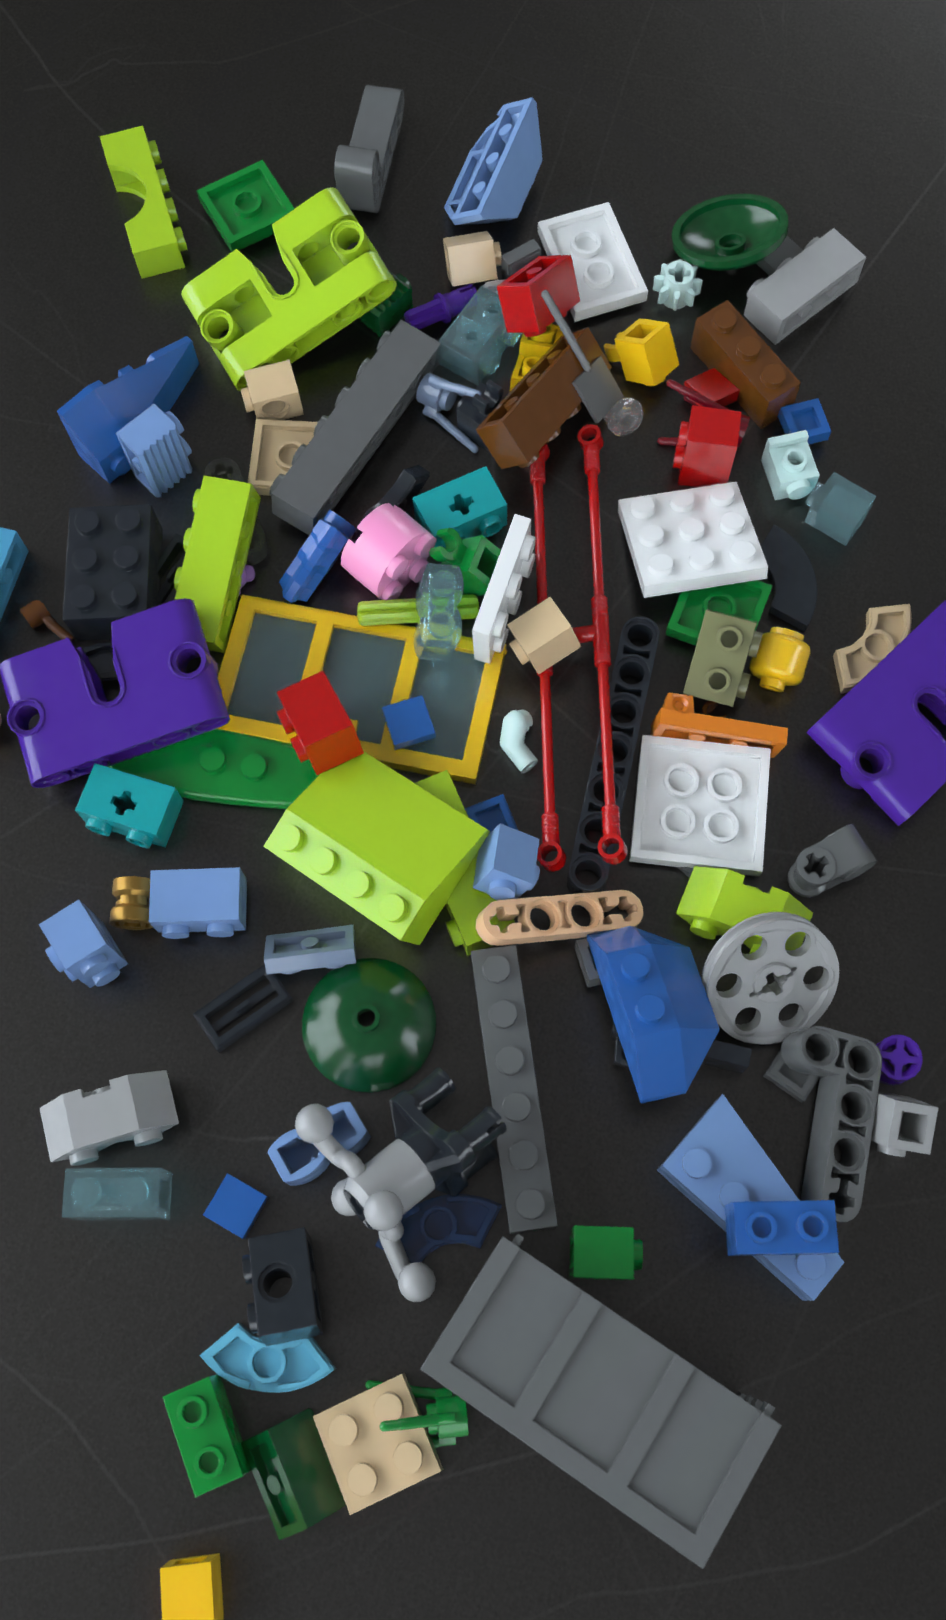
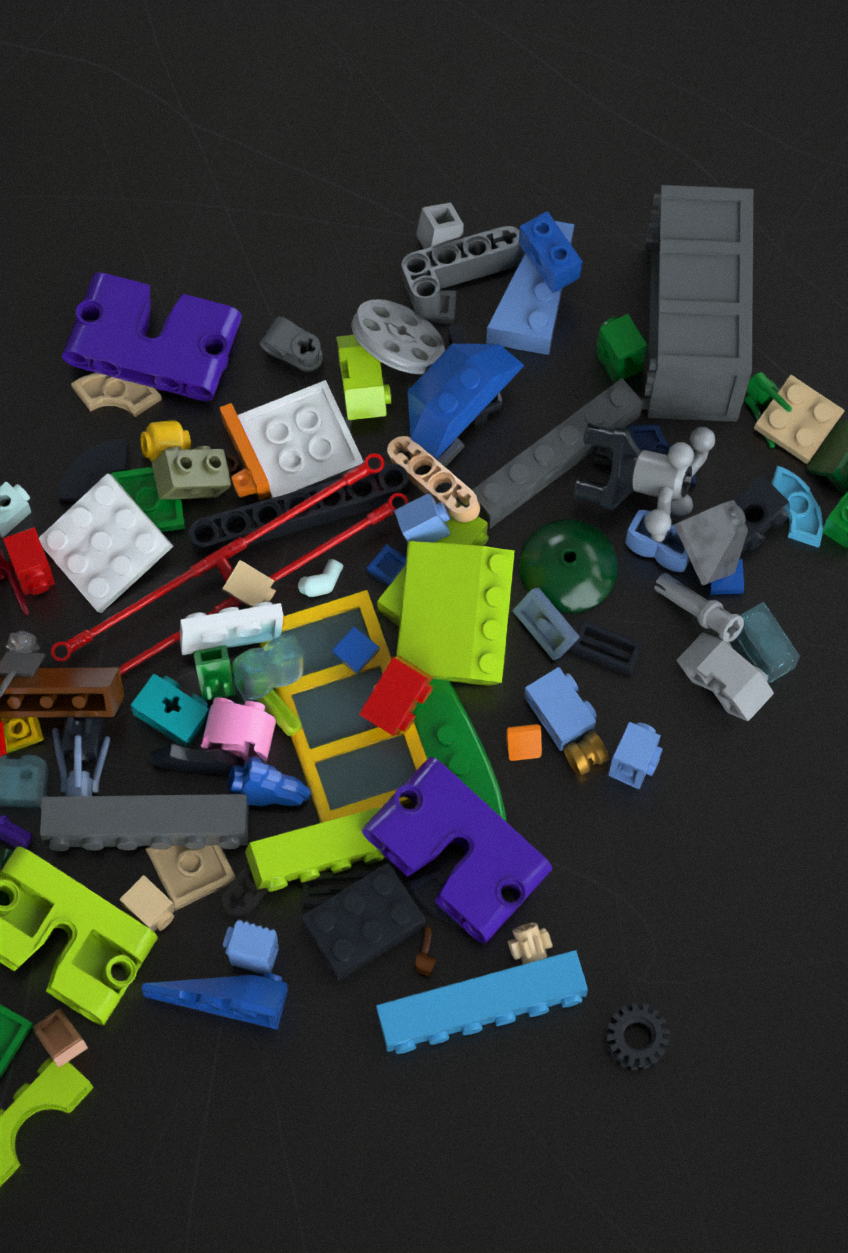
camera: 125 degrees left, 0 degrees up
teal brick [75,763,184,848] -> none
clear light blue brick [805,472,876,546] -> none
dark purple wheel [876,1035,923,1085] -> none
none -> nougat tile [32,1008,88,1068]
none -> orange slope [506,724,542,761]
none -> light grey pin [654,573,744,642]
none -> flat silver slope [674,500,748,585]

